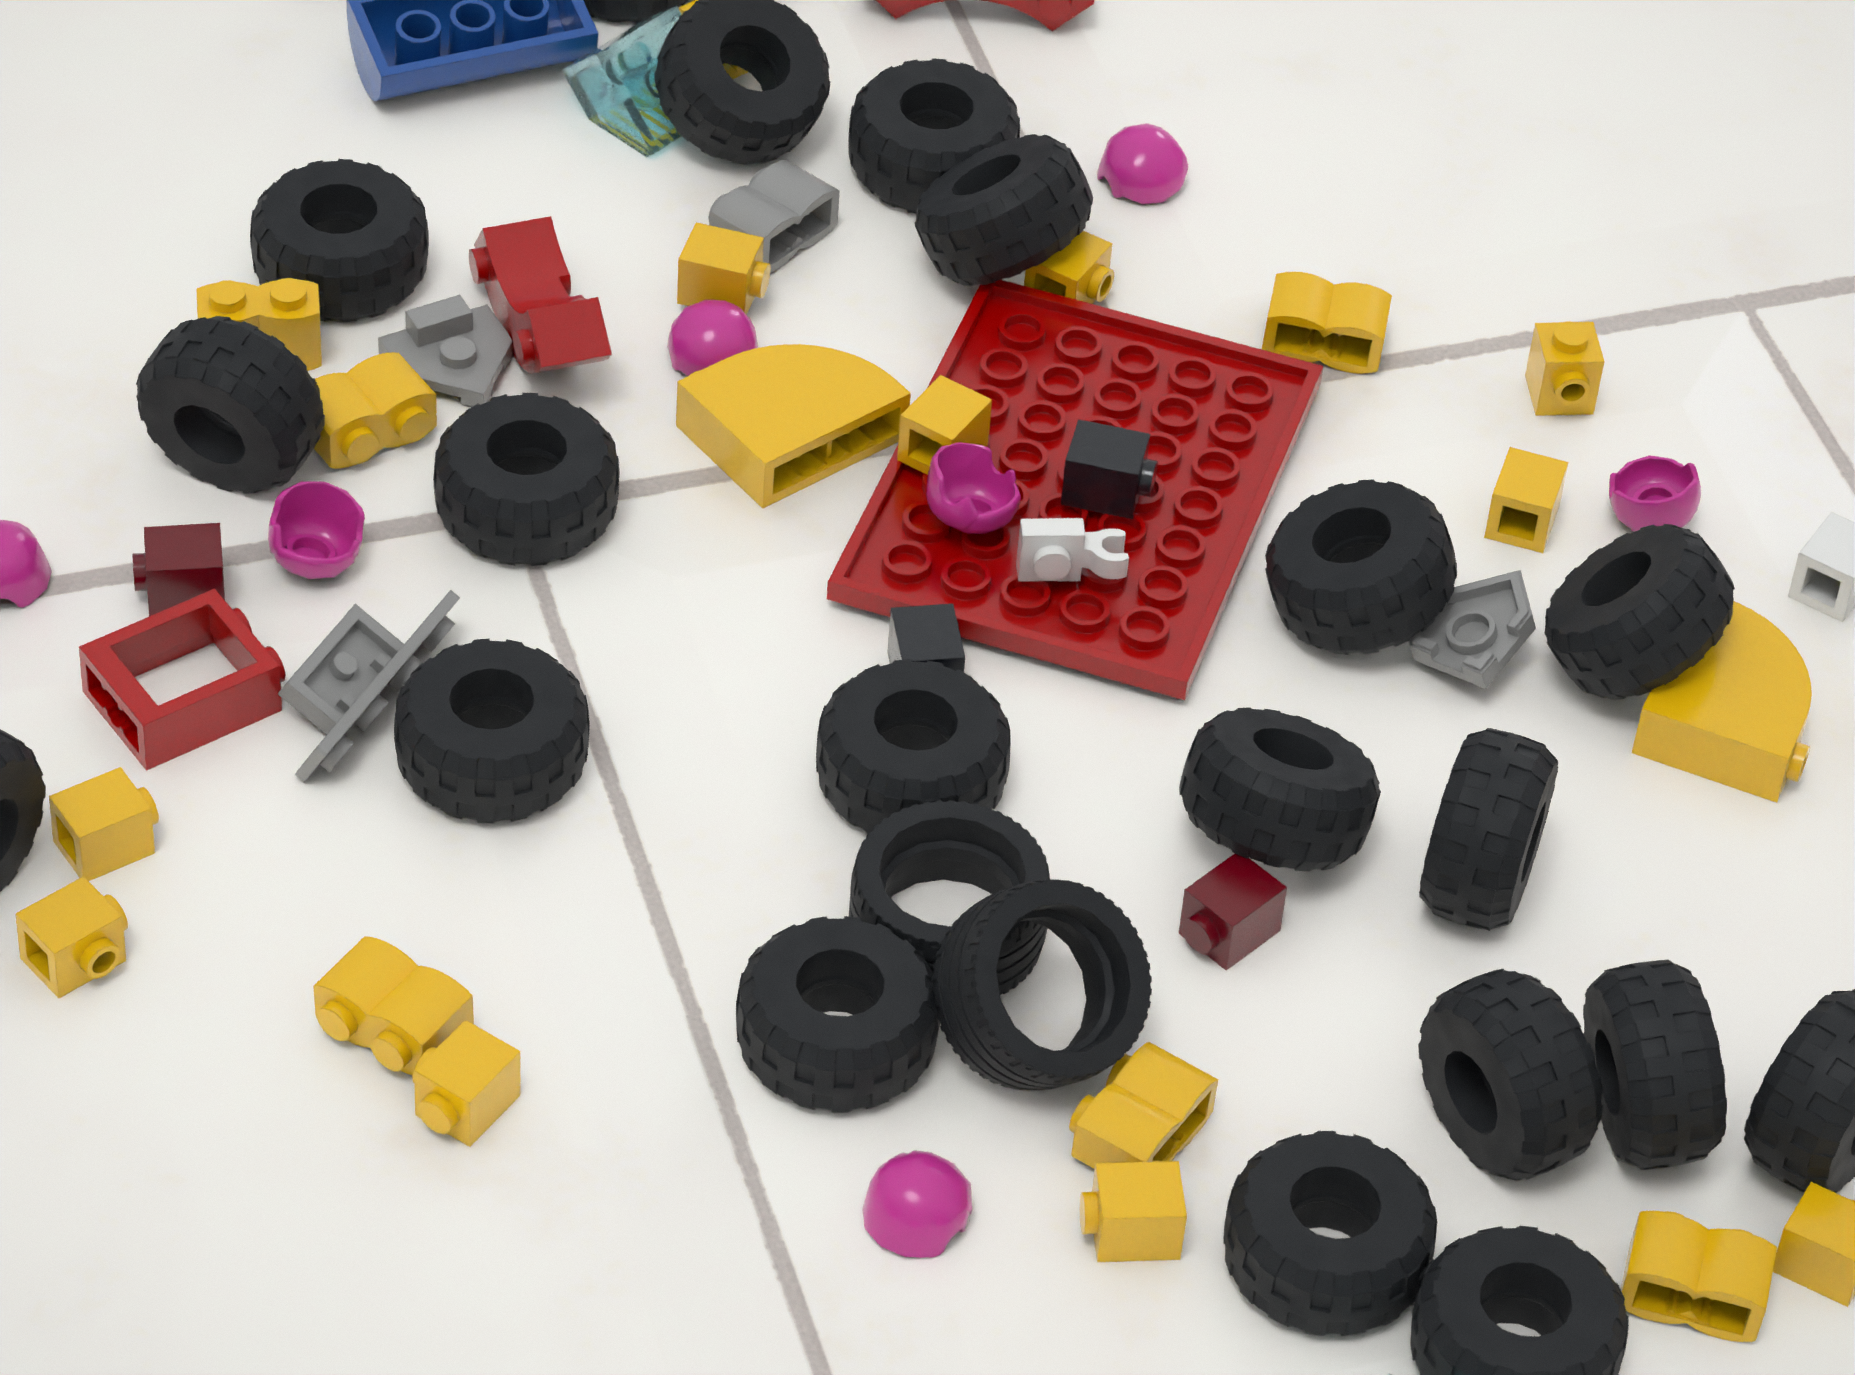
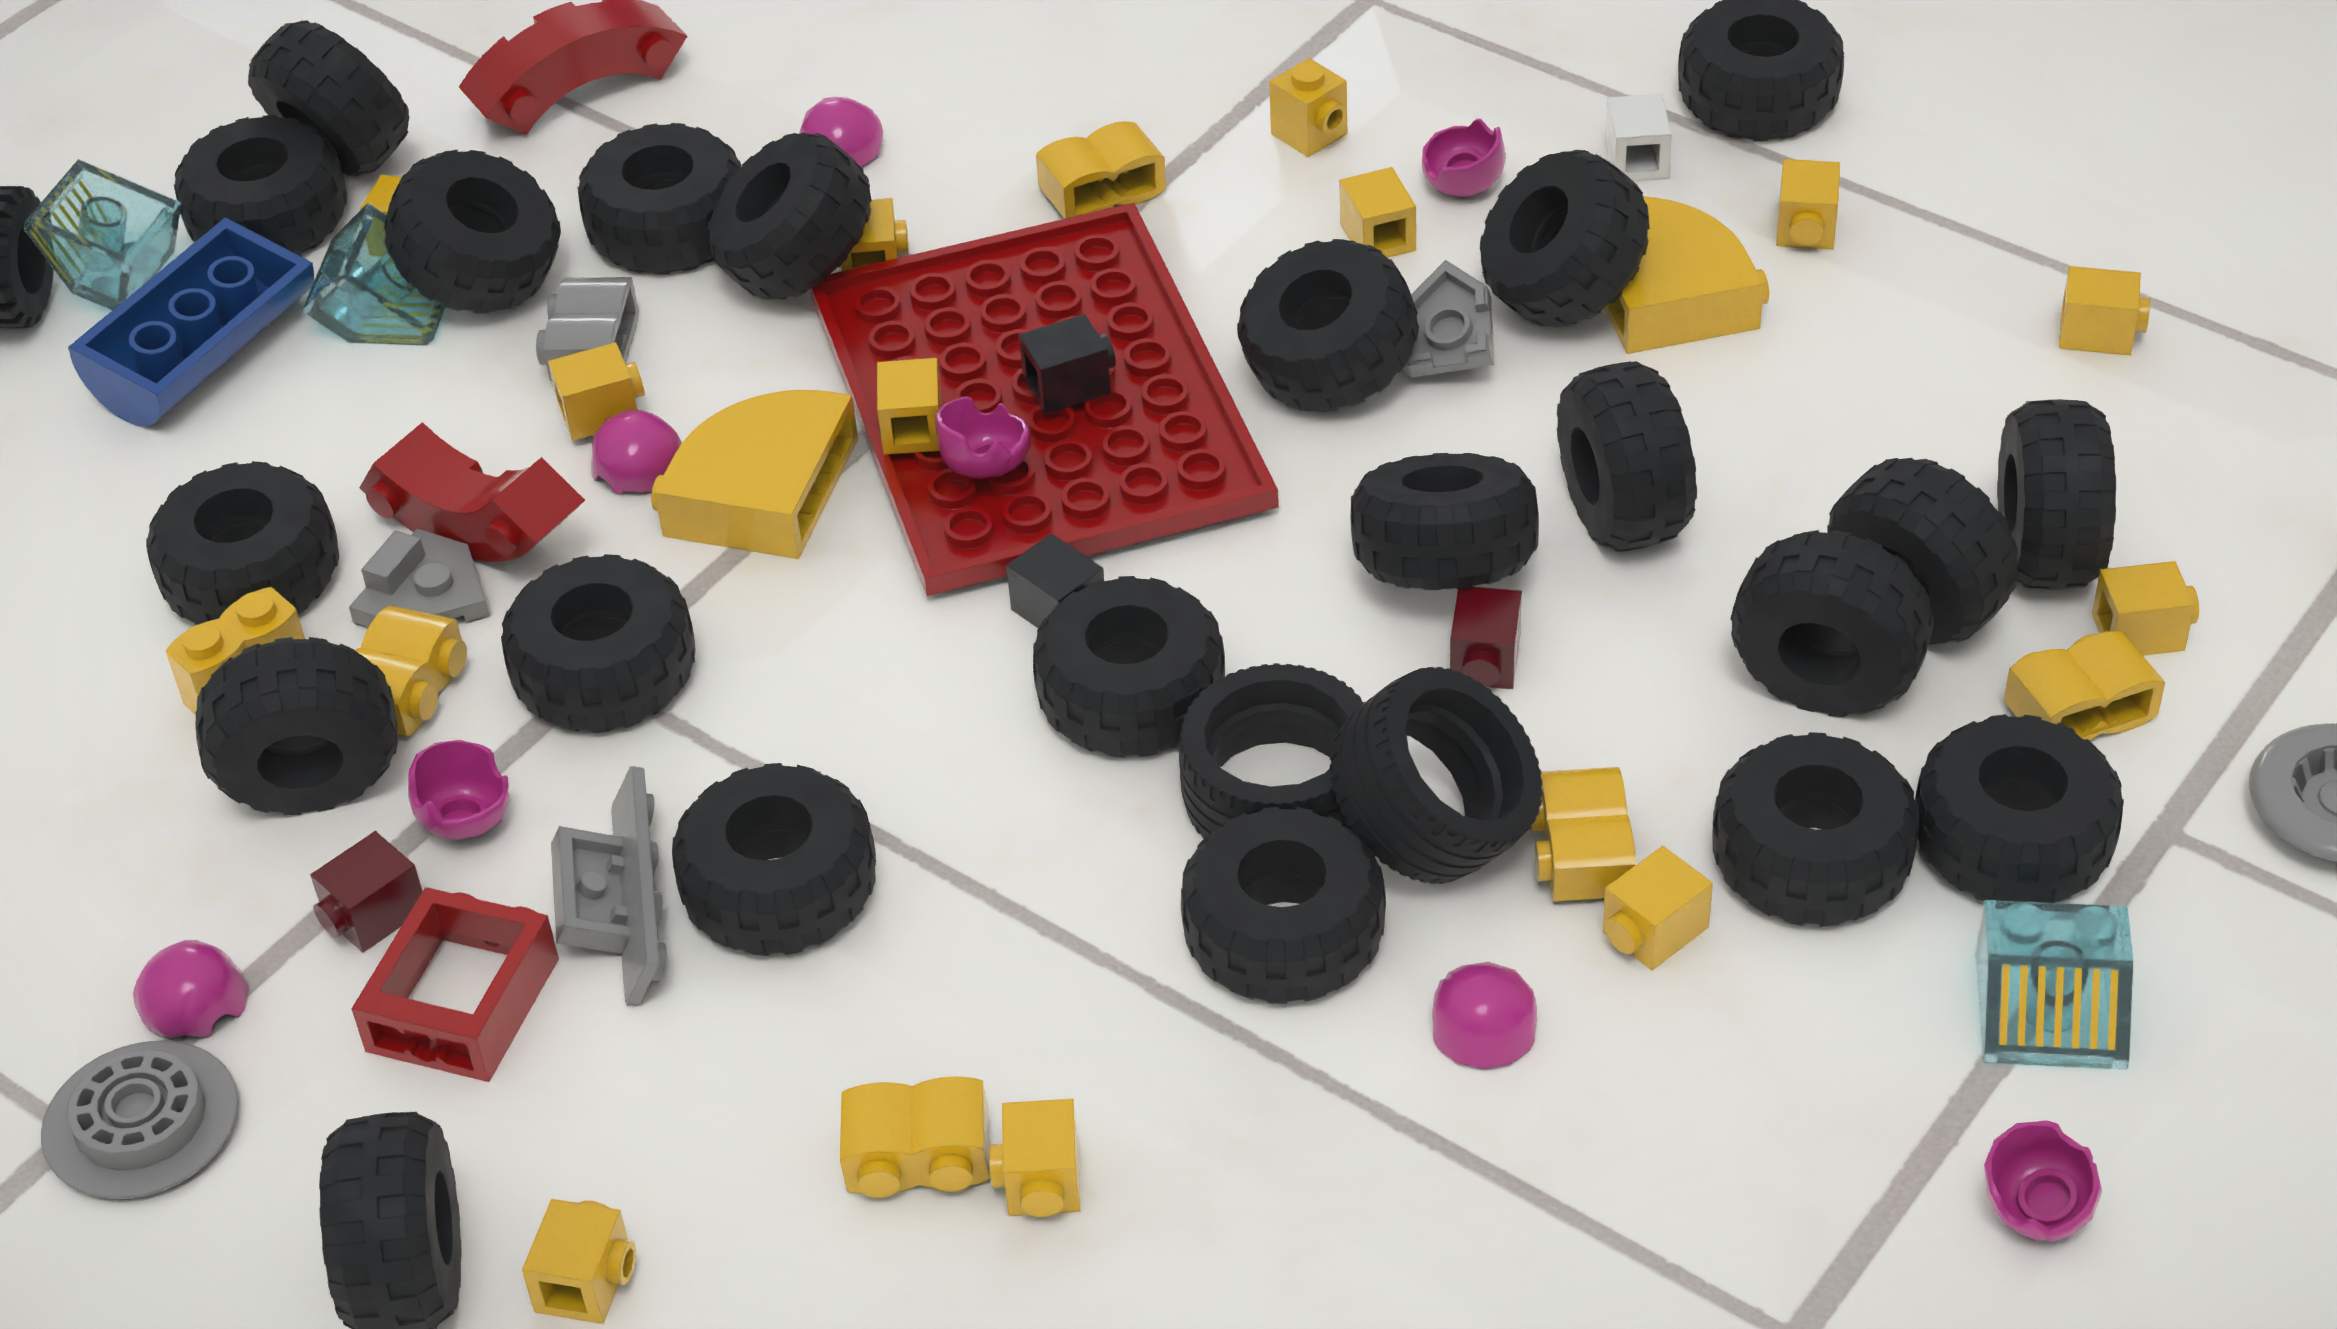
camera: 30 degrees left, 0 degrees up
yellow brick [49,767,159,881] -> none
white plate [1016,518,1129,581] -> none

